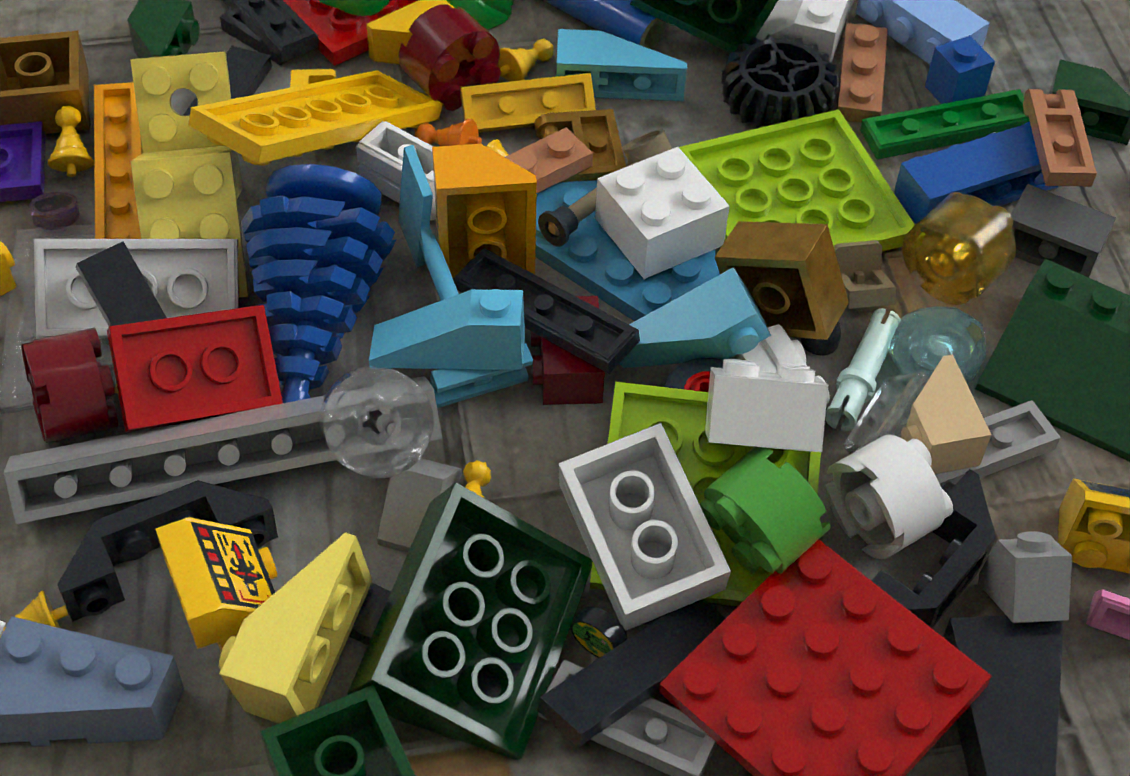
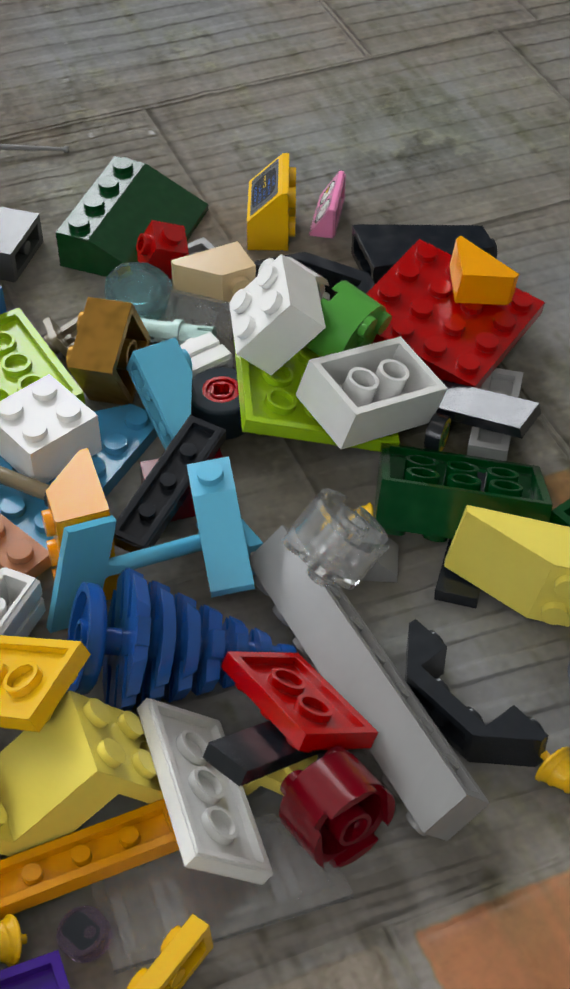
camera: 100 degrees left, 5 degrees down
yellow piece [156,517,278,652] -> none
clear yellow brick [902,192,1016,305] -> none
light grey slope [978,531,1072,623] -> none
none -> red brick [136,220,189,279]
none -> light orange slope [449,236,519,305]

